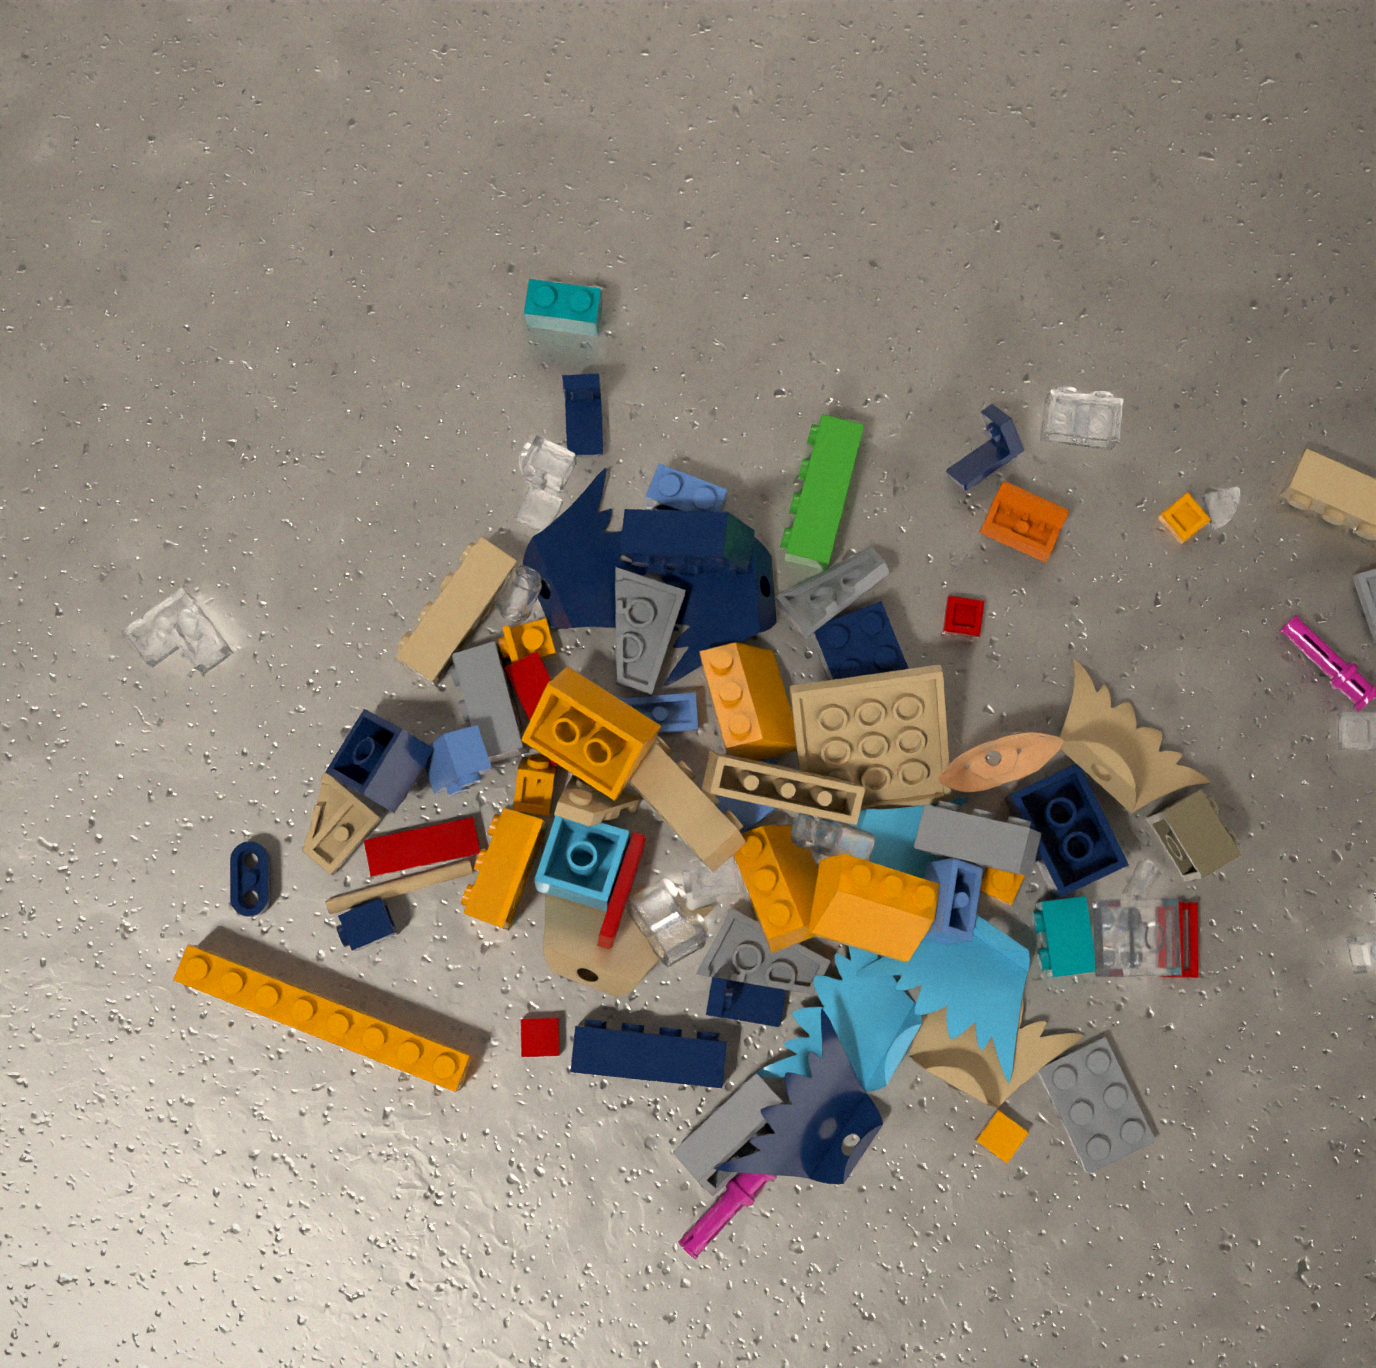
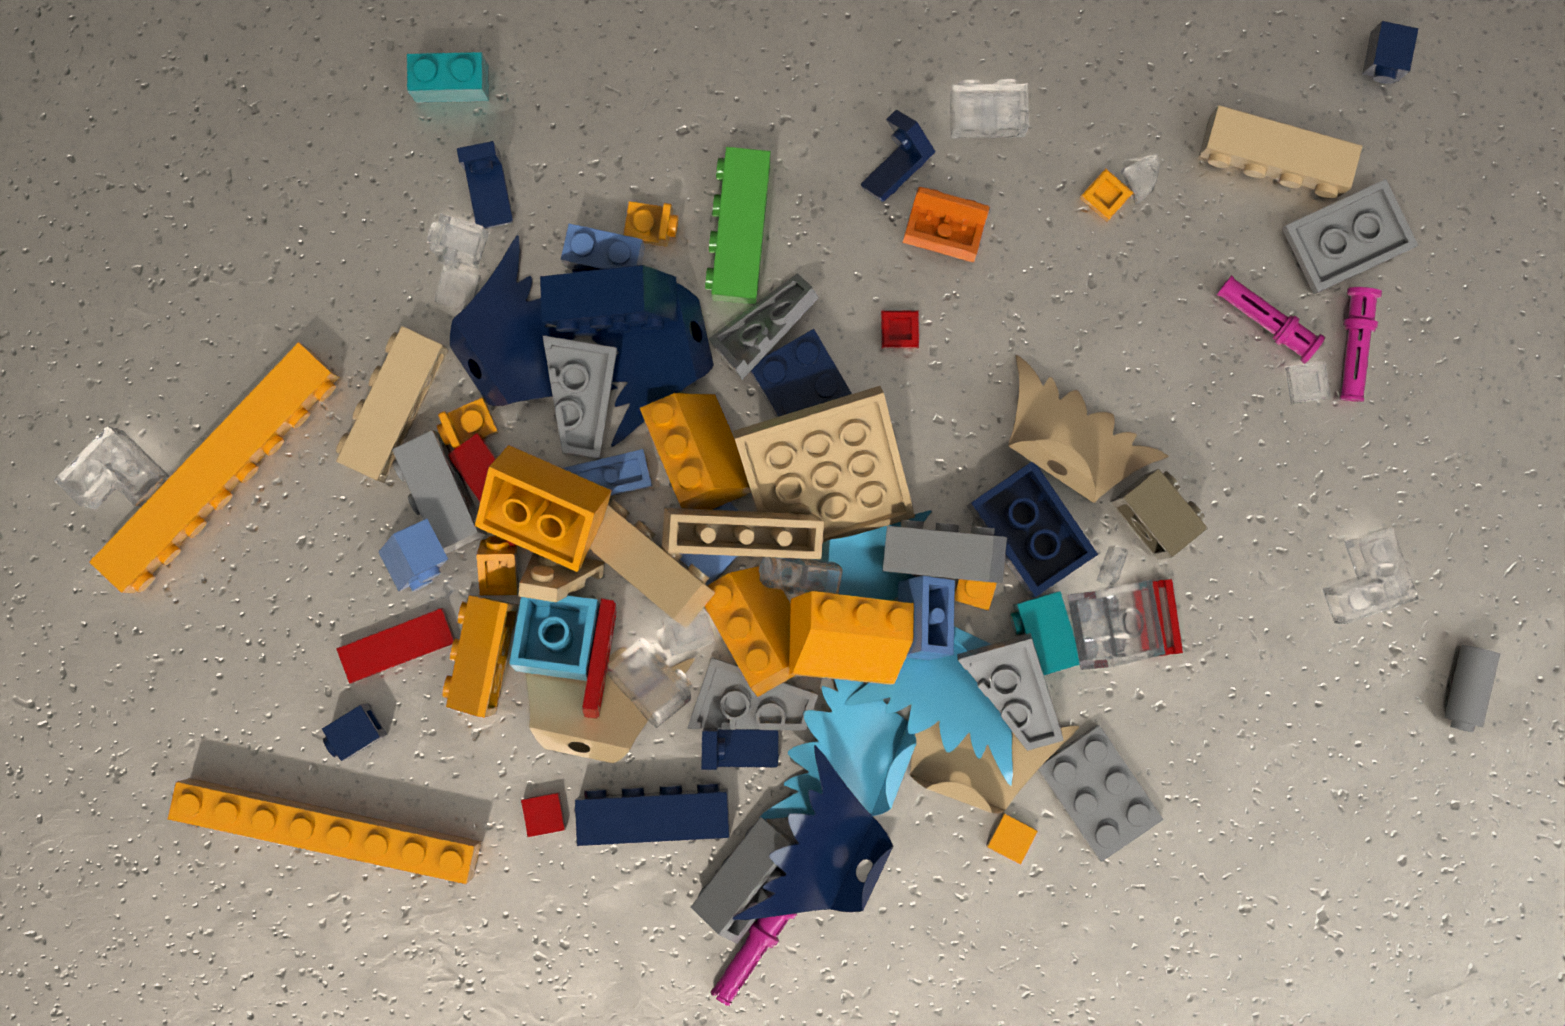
camera: 10 degrees left, 5 degrees up
dark blue plate [230,841,271,917] -> none
tan wing [302,773,382,875] -> none
dark blue brick [325,709,434,814] -> none
tan bar [326,859,474,915] -> none
clear brick [496,565,542,622] -> none
light nougat piece [937,732,1064,792] -> none
none -> light orange brick [89,342,340,593]
none -> light orange bracket [623,201,679,247]
none -> light grey wing [957,633,1064,751]

